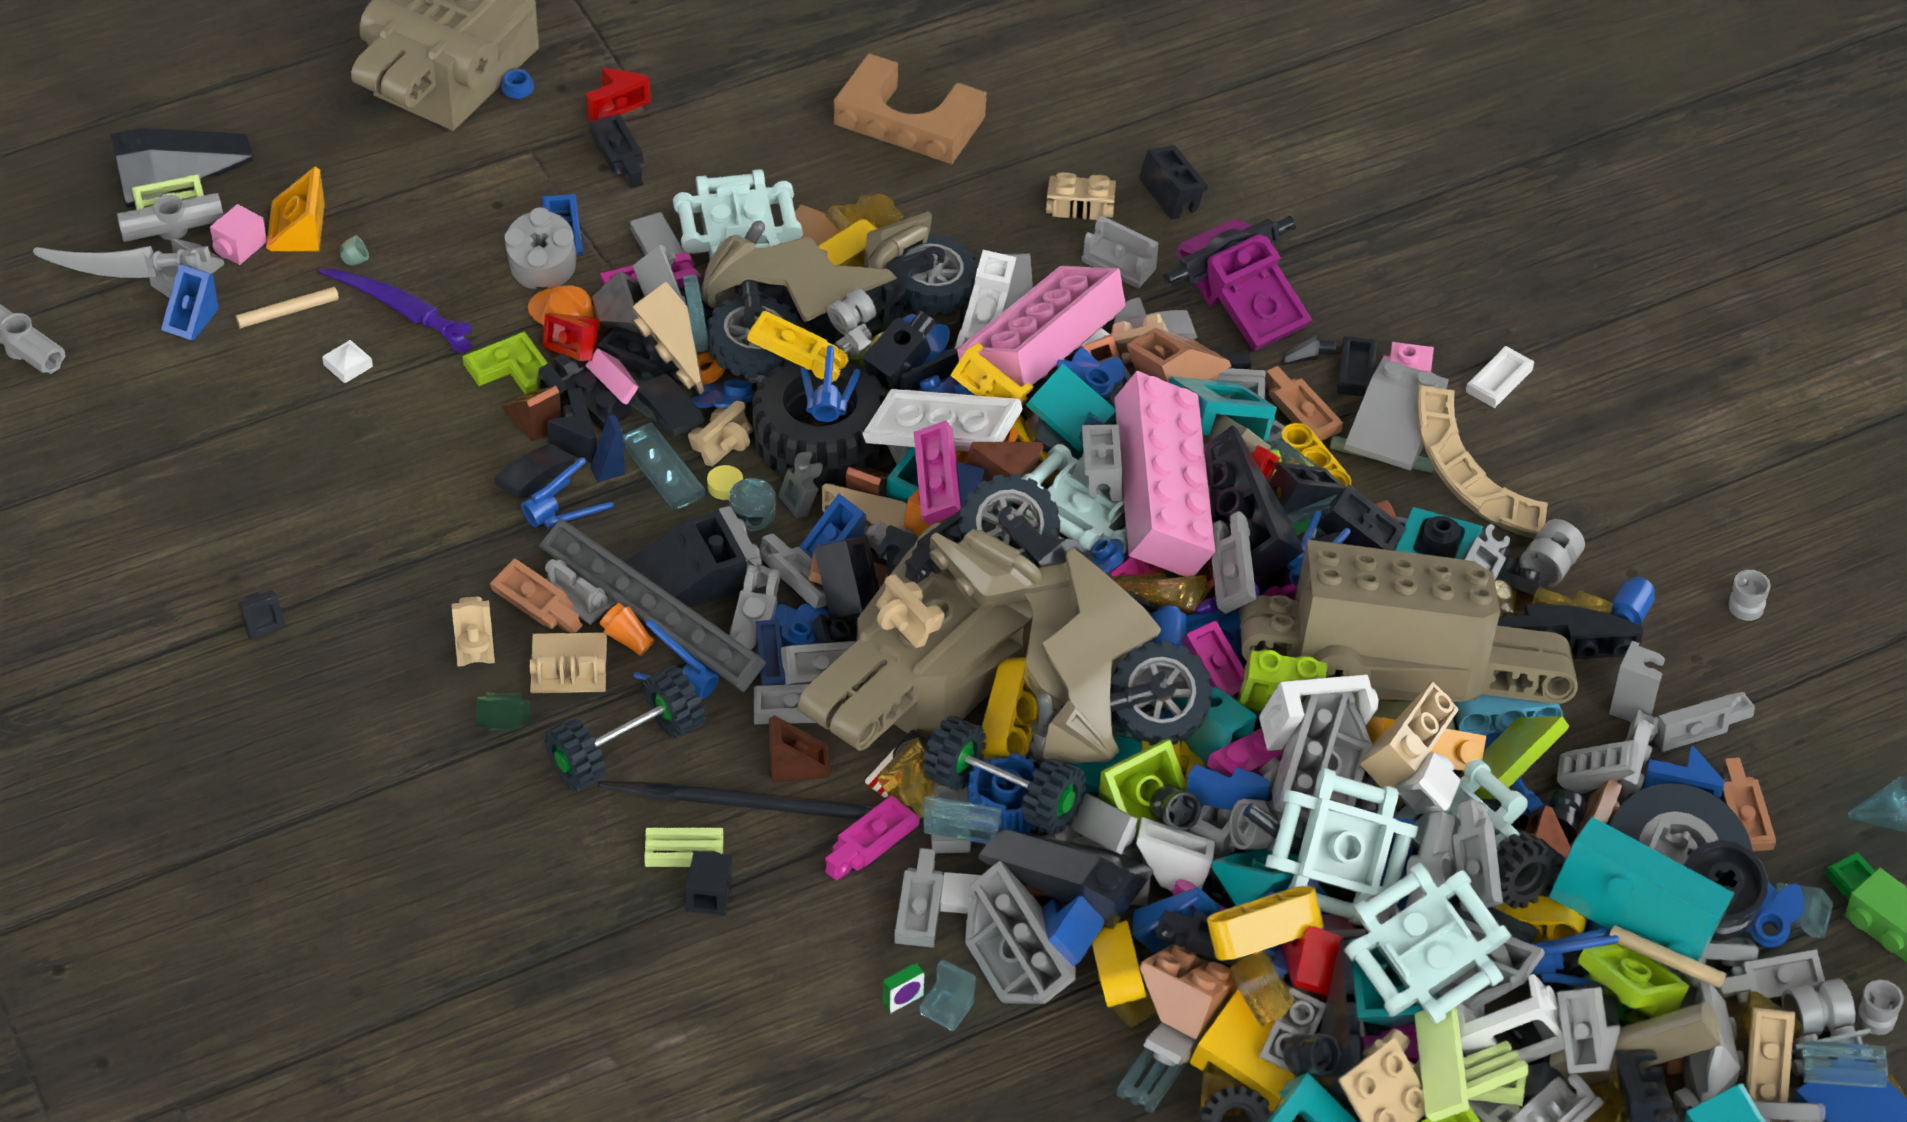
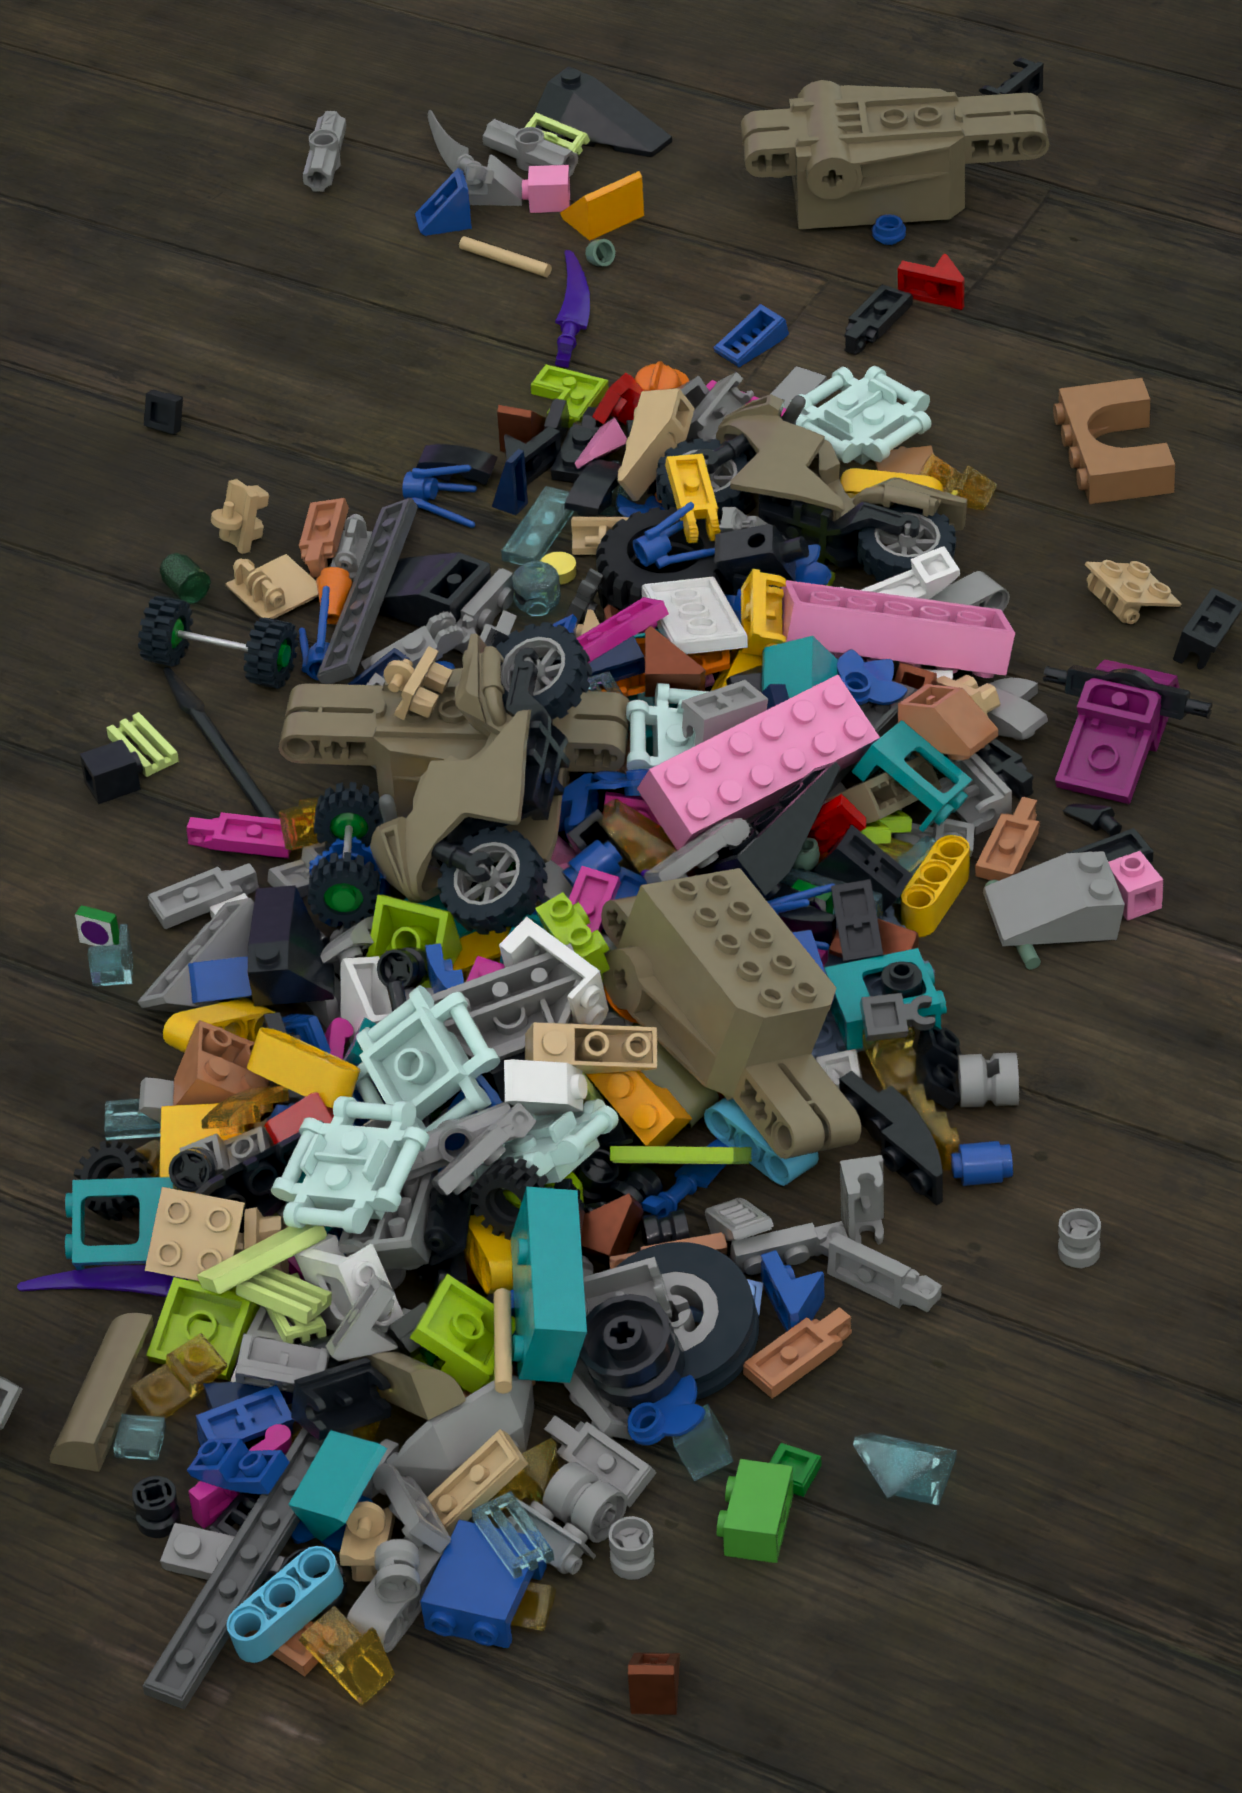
camera: 60 degrees right, 5 degrees down
white tile [322,340,373,383] -> none
light grey brick [505,207,577,289] -> none
clear light blue tile [683,274,710,352] -> none
copper slope [769,715,831,782] -> none
light grey wheel [827,287,876,335] -> none
clear light blue tile [923,796,1002,844] -> none
light grey hinge [1081,215,1158,289] -> none
tan tile [1417,385,1548,539] -> none
white tile [1466,346,1534,408] -> none
blue plant [1529,928,1619,989] -> none

